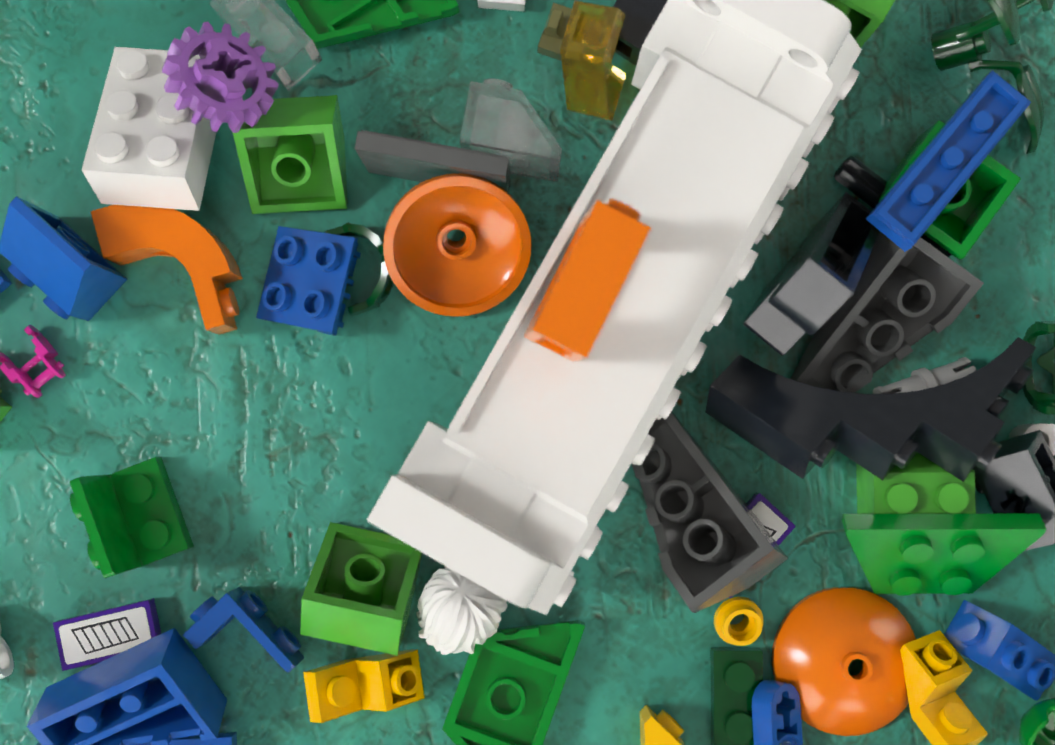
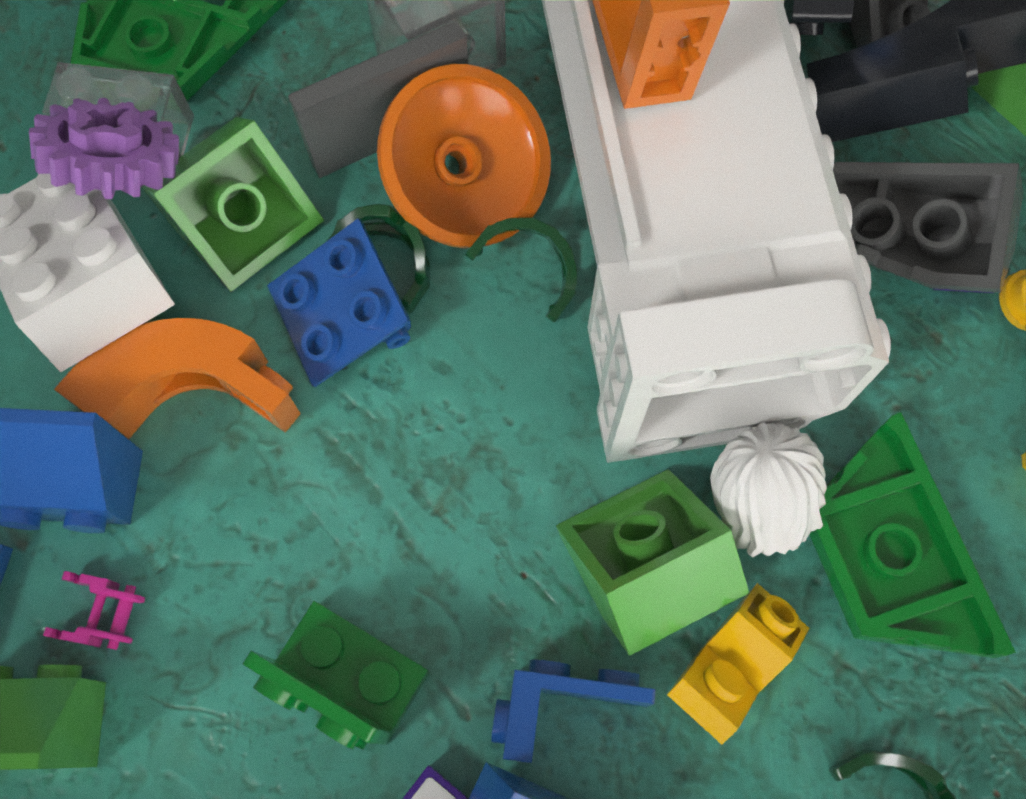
camera: 40 degrees left, 15 degrees down
none -> dark green helmet [465,218,577,323]

